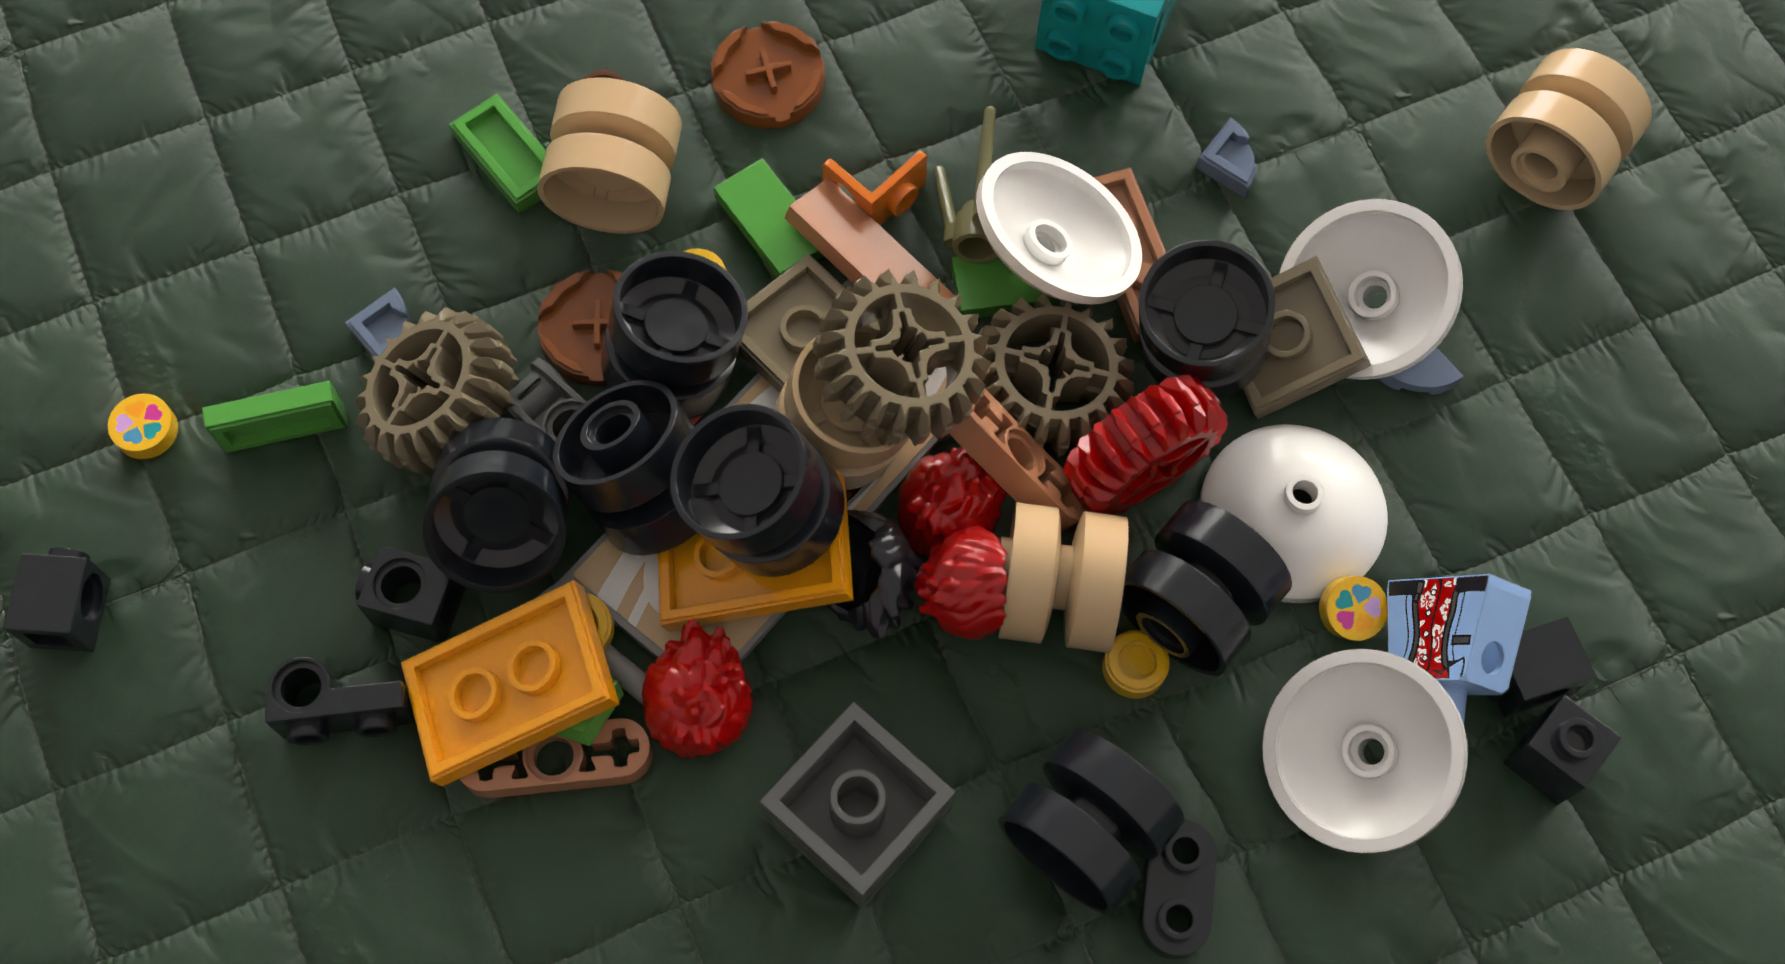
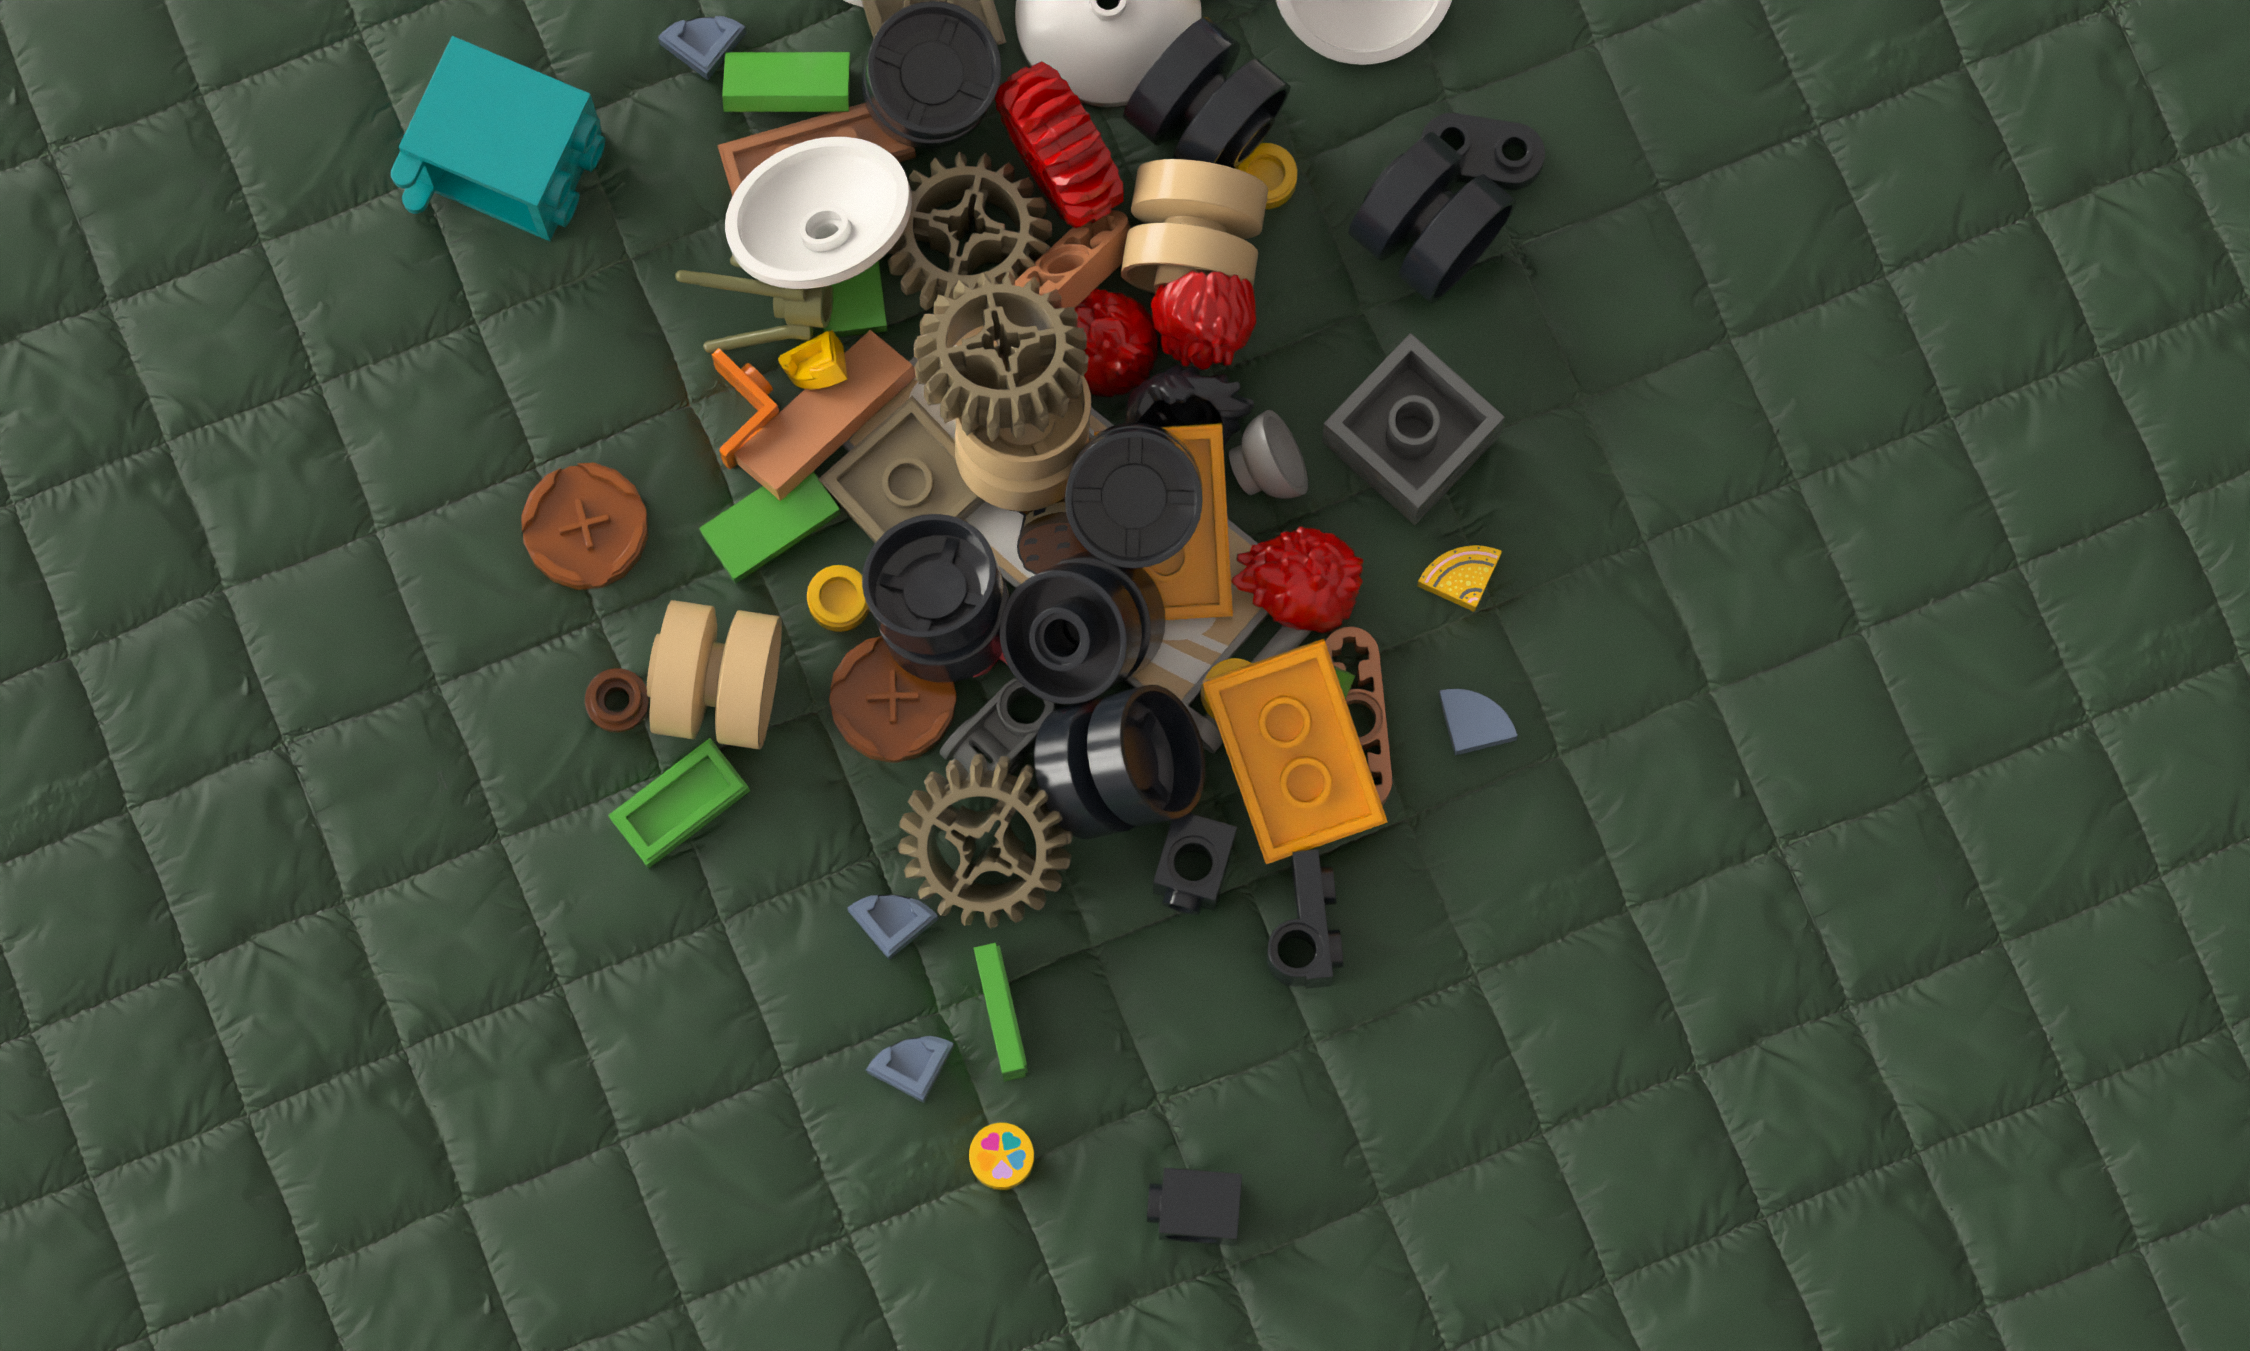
camera: 85 degrees left, 10 degrees up
none -> bright green tile [722,52,851,112]
none -> yellow tile [778,330,847,389]
none -> sand blue tile [866,1036,954,1103]
none -> light grey piece [1229,410,1308,499]
none -> yellow tile [1417,545,1502,612]
none -> sand blue tile [1439,689,1518,755]

